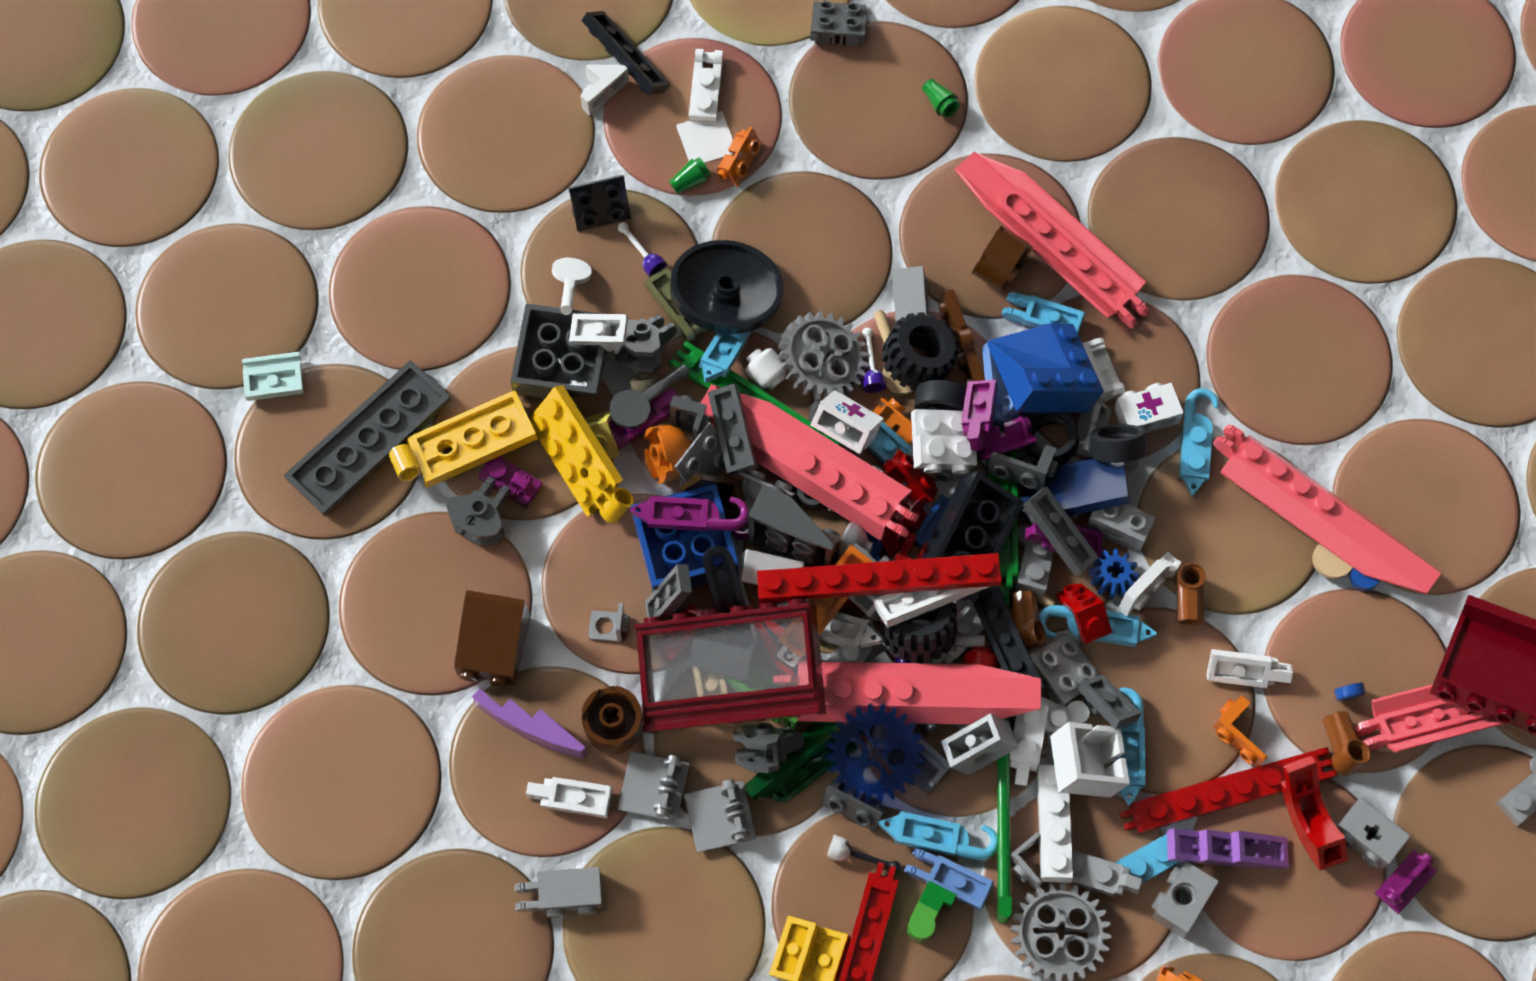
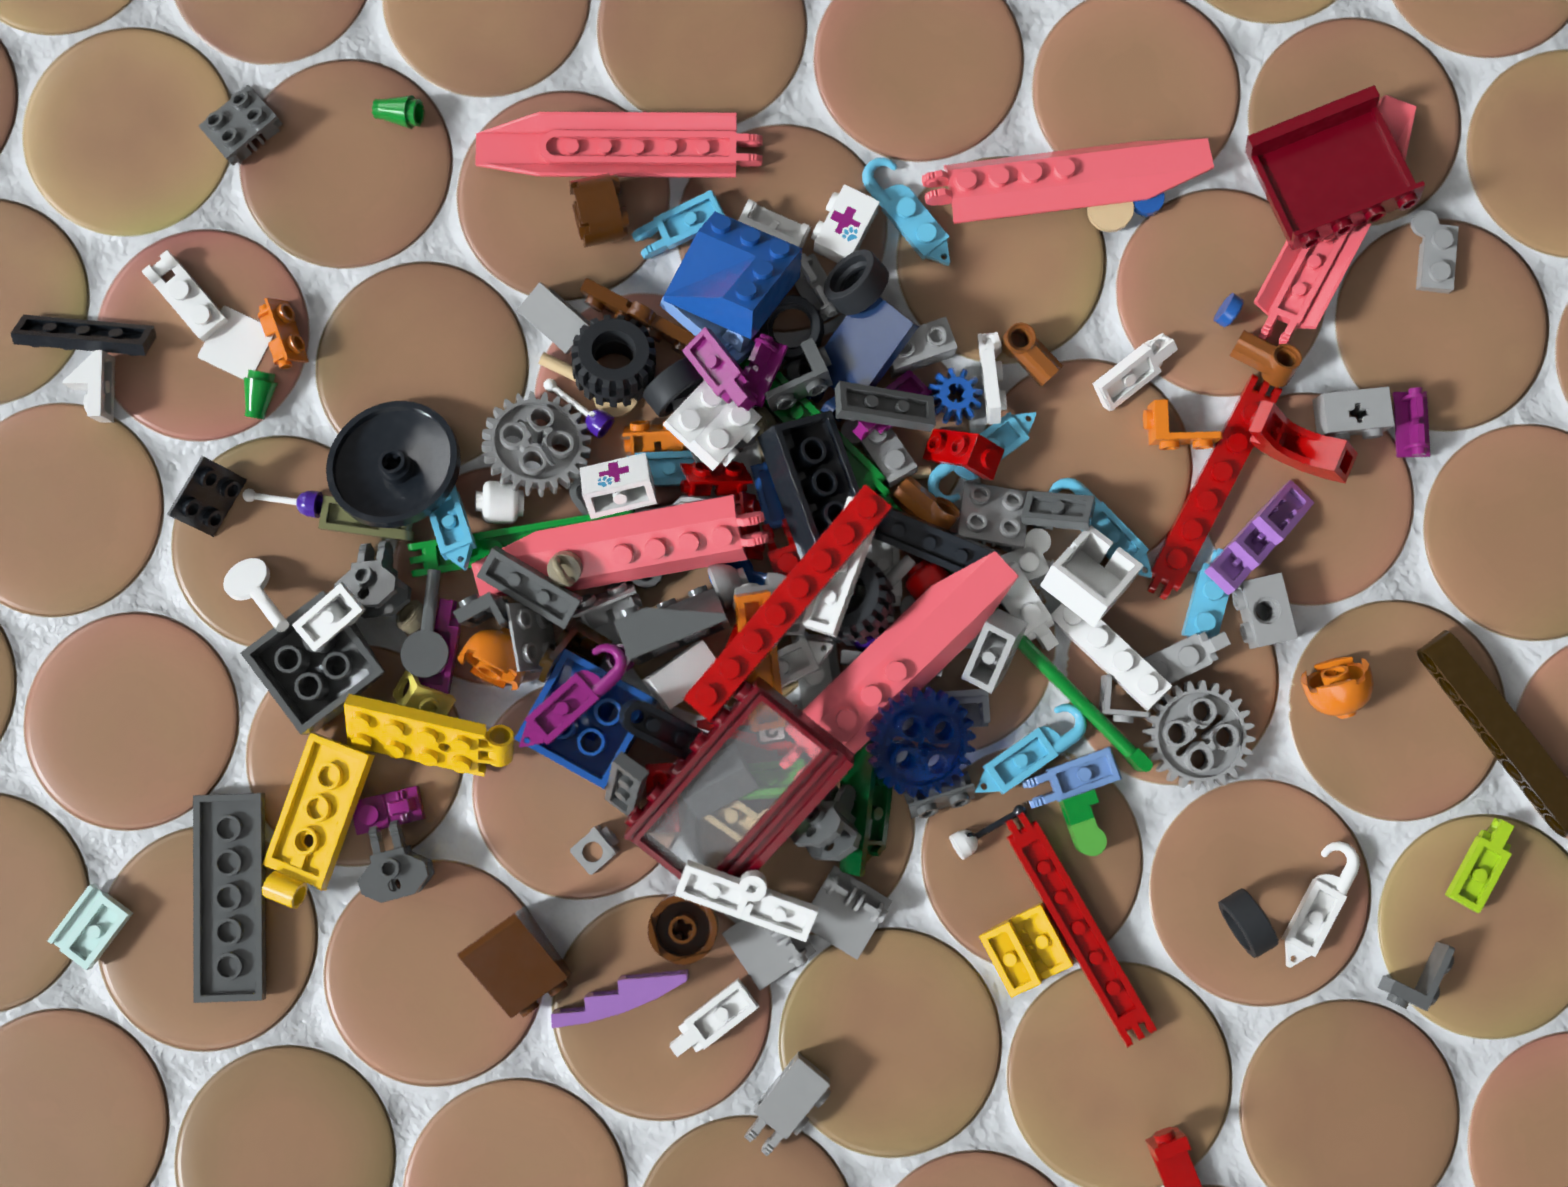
camera: 45 degrees left, 15 degrees up
none -> dark tan tile [547,551,583,587]
none -> white hinge [675,860,818,942]

